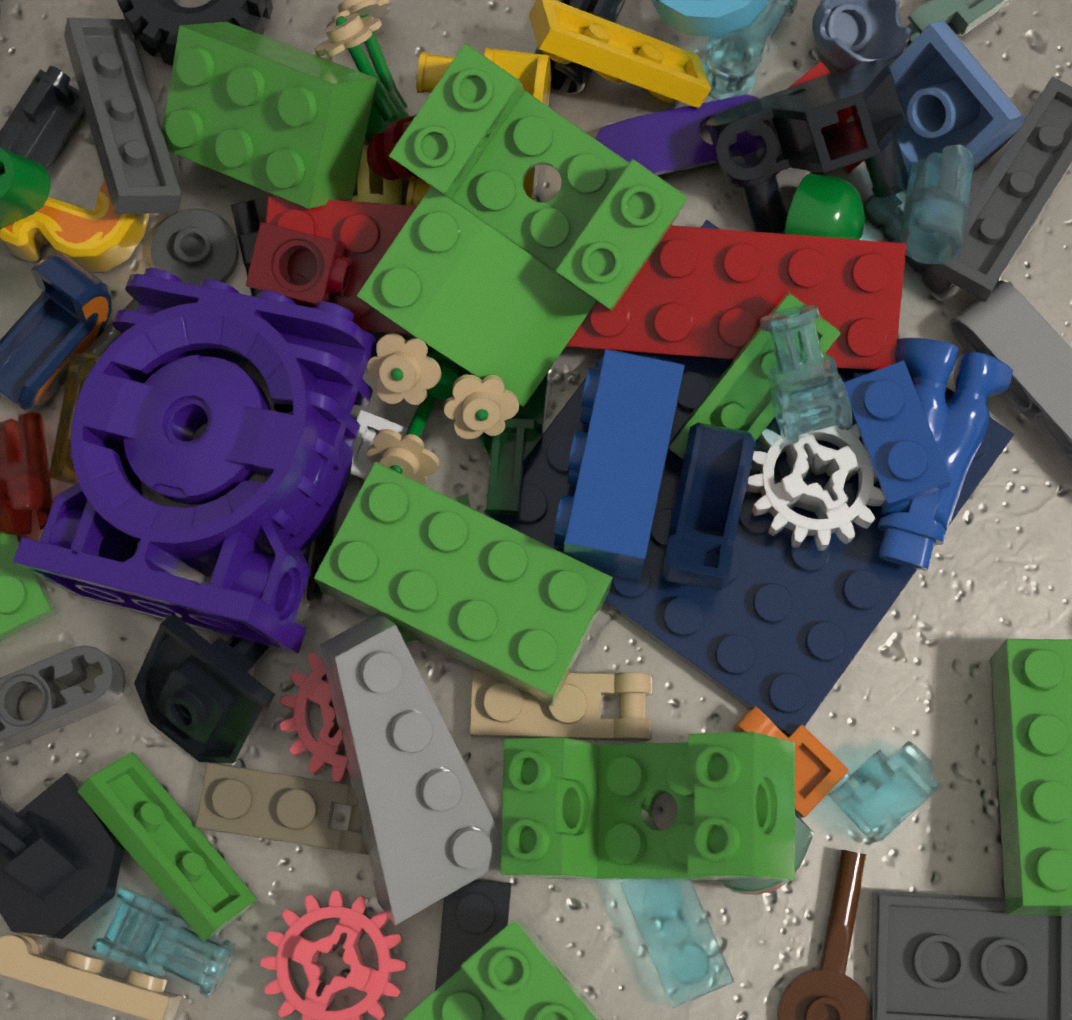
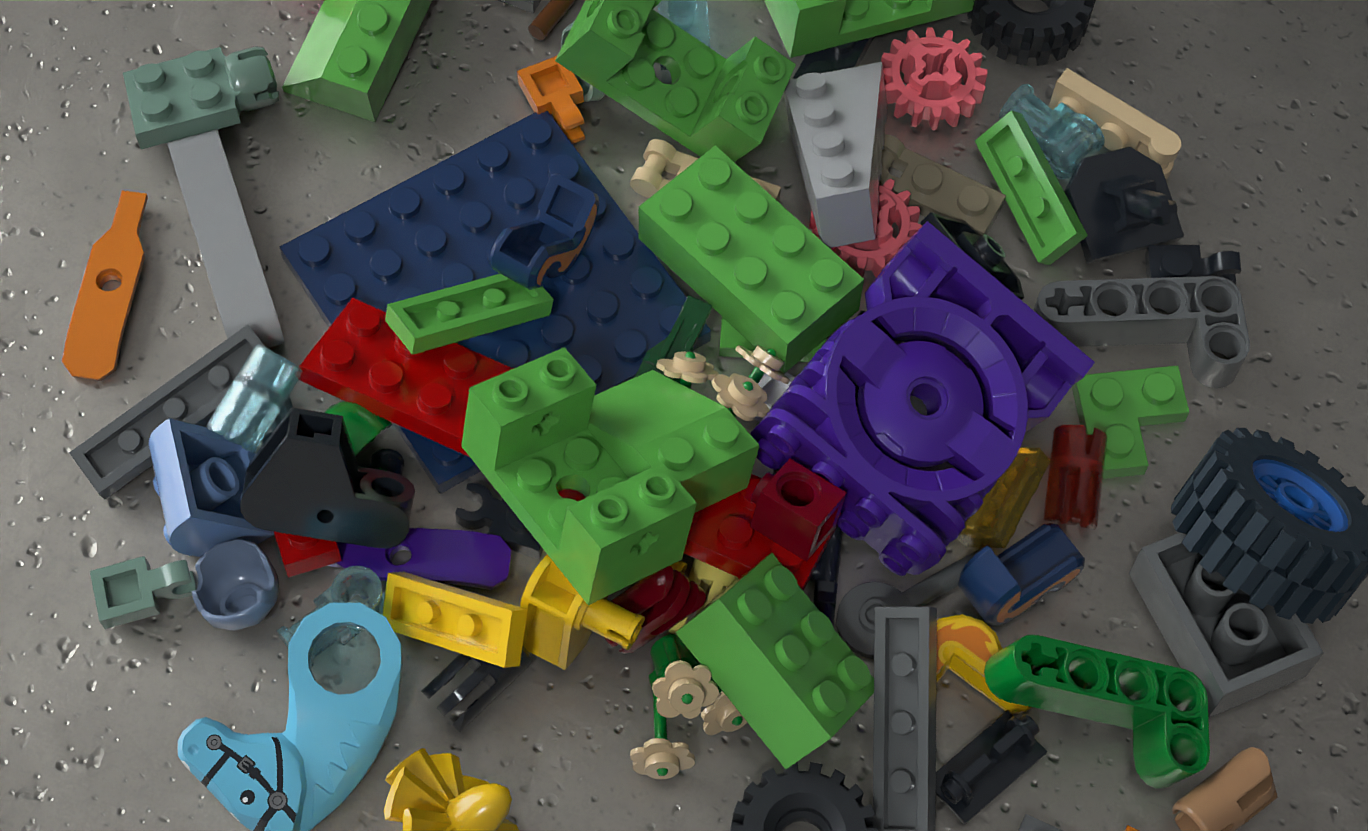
camera: 165 degrees left, 15 degrees down
blue brick [554,349,685,582] -> none
white gear [746,407,885,551] -> none
clear light blue connector [760,304,853,445] -> none
clear light blue brick [828,741,940,843] -> none
blue plate [842,360,951,509] -> none
blue piece [878,338,1013,571] -> none

